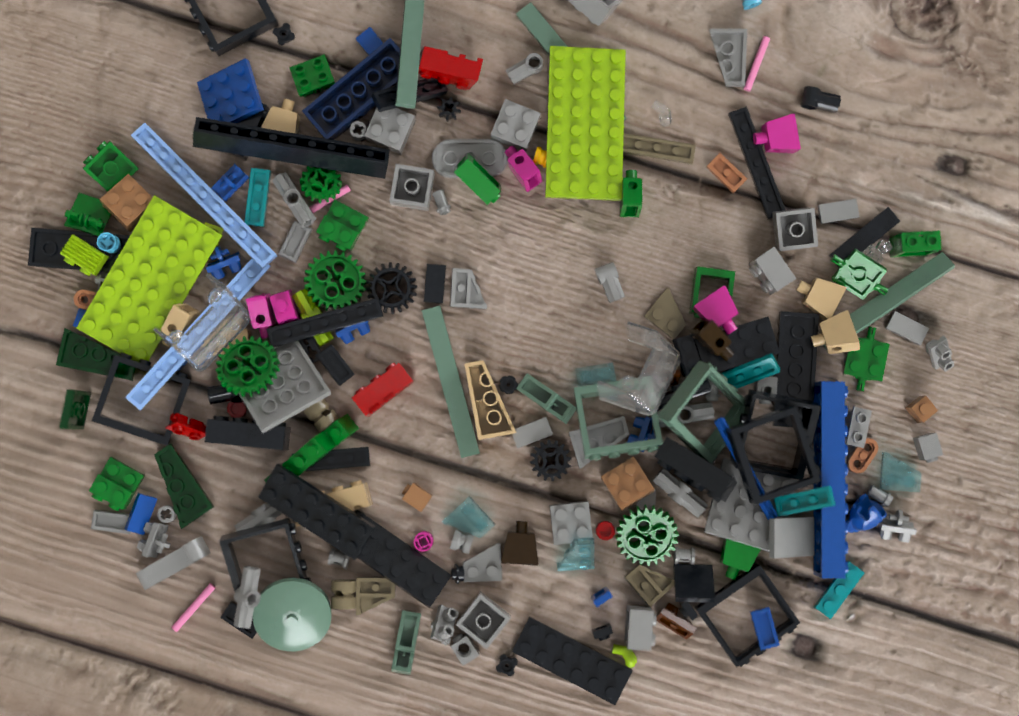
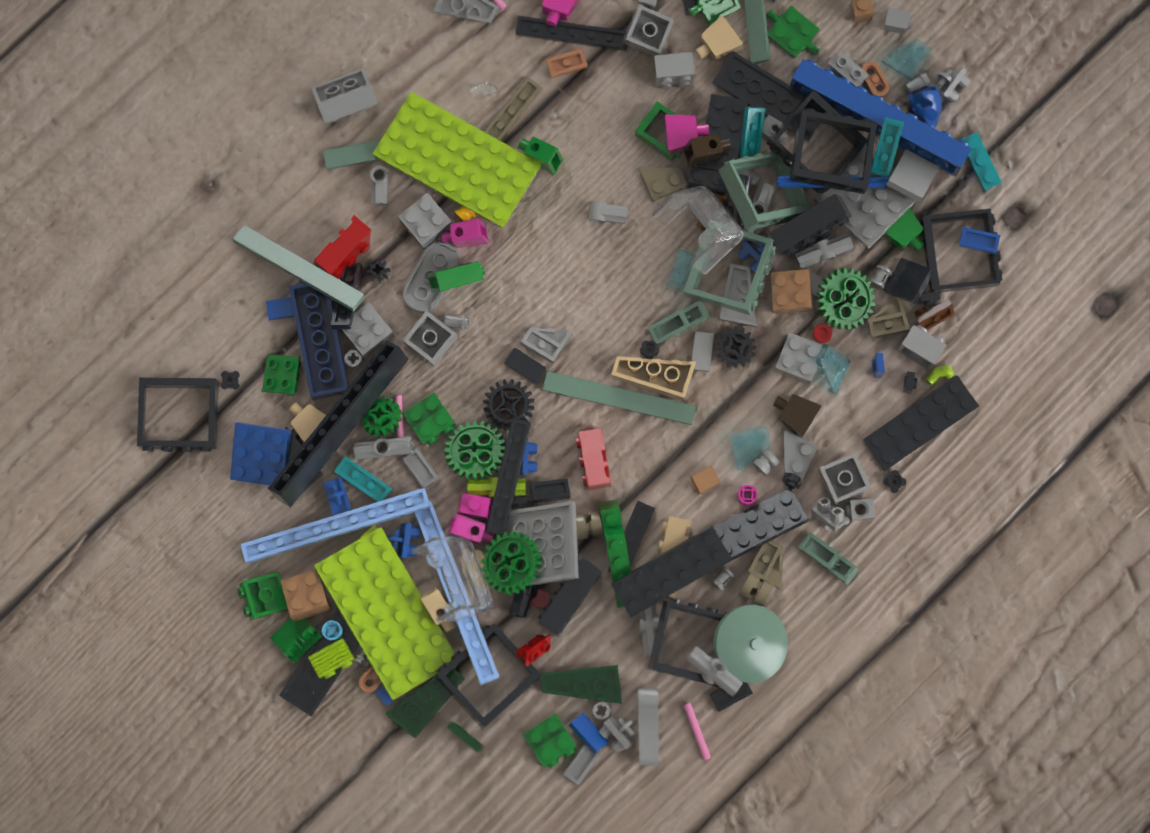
camera: 55 degrees left, 5 degrees down
tan torso [811,310,860,354] -> none

